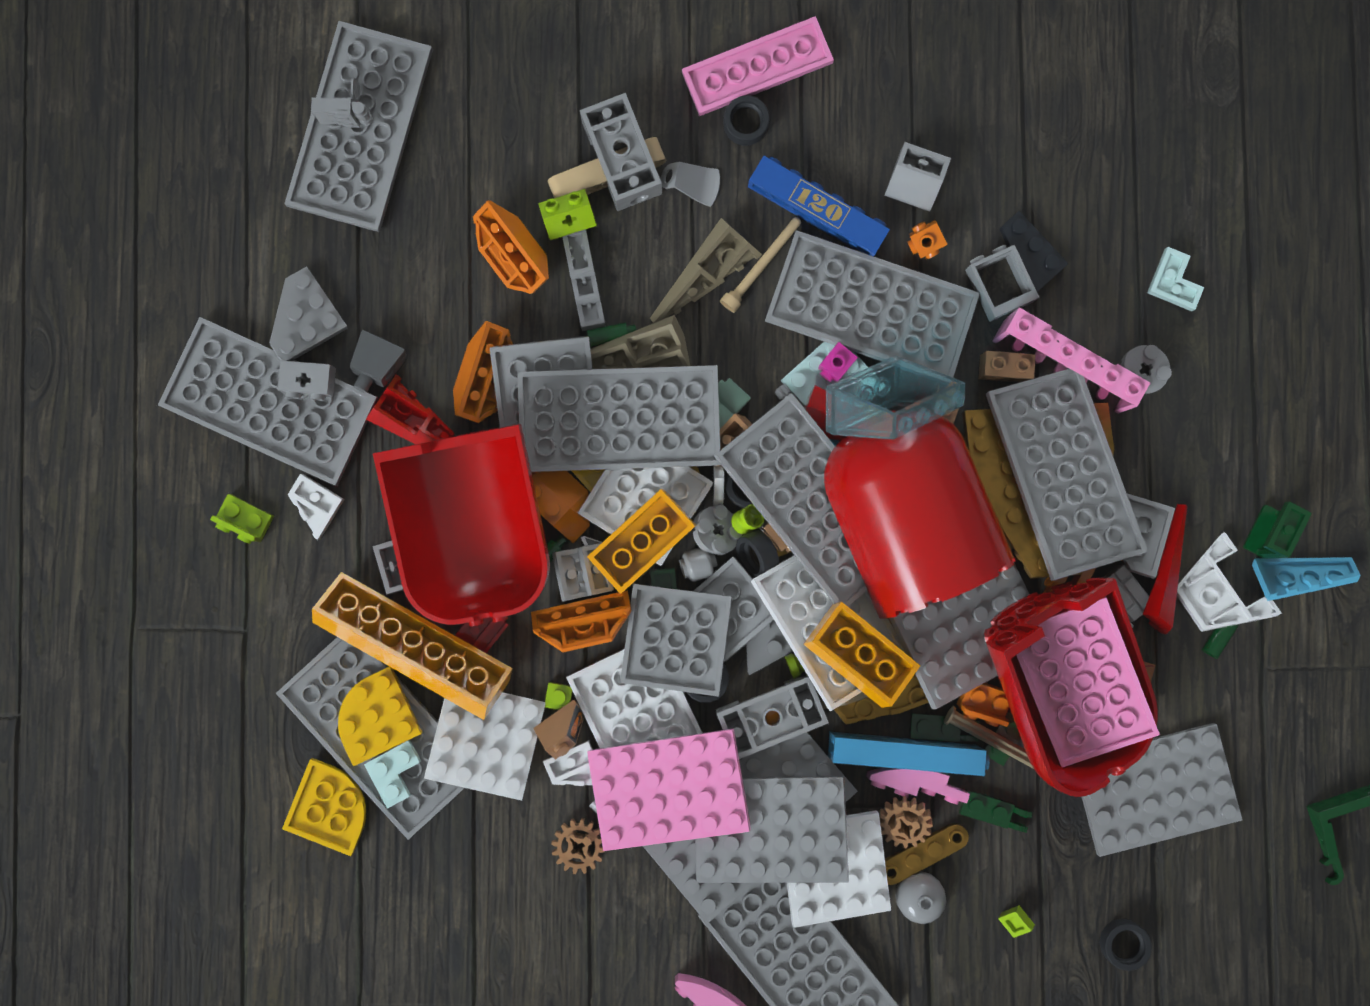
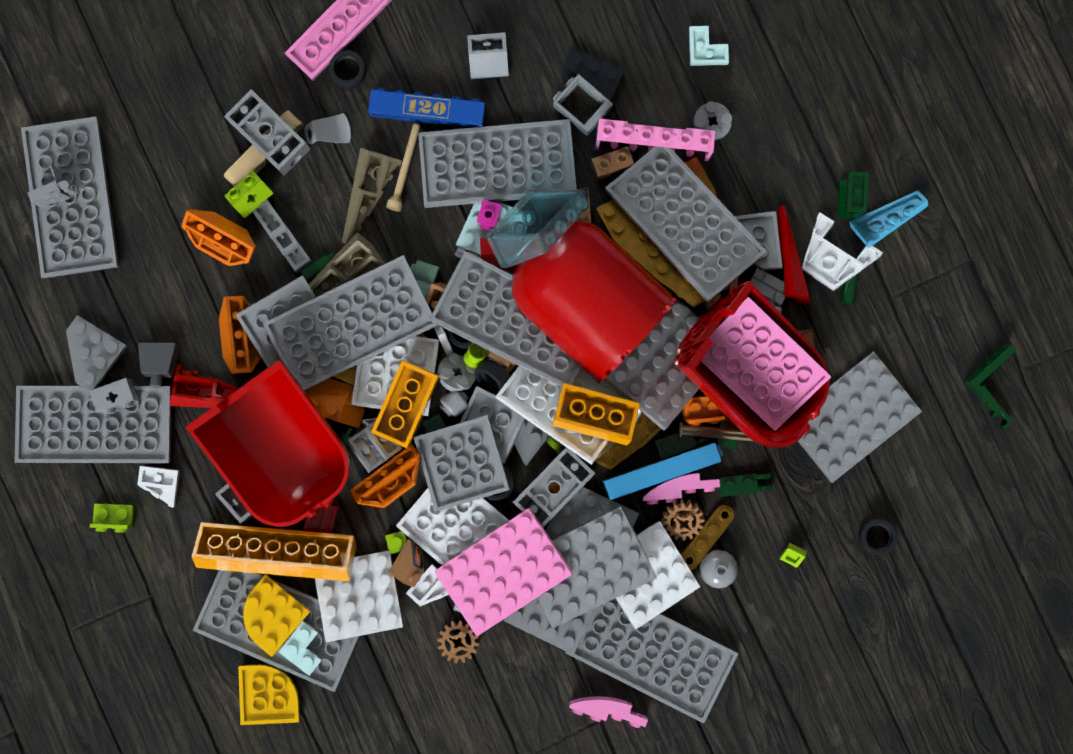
camera: 20 degrees left, 0 degrees up
orange brick [907,220,948,259] -> none

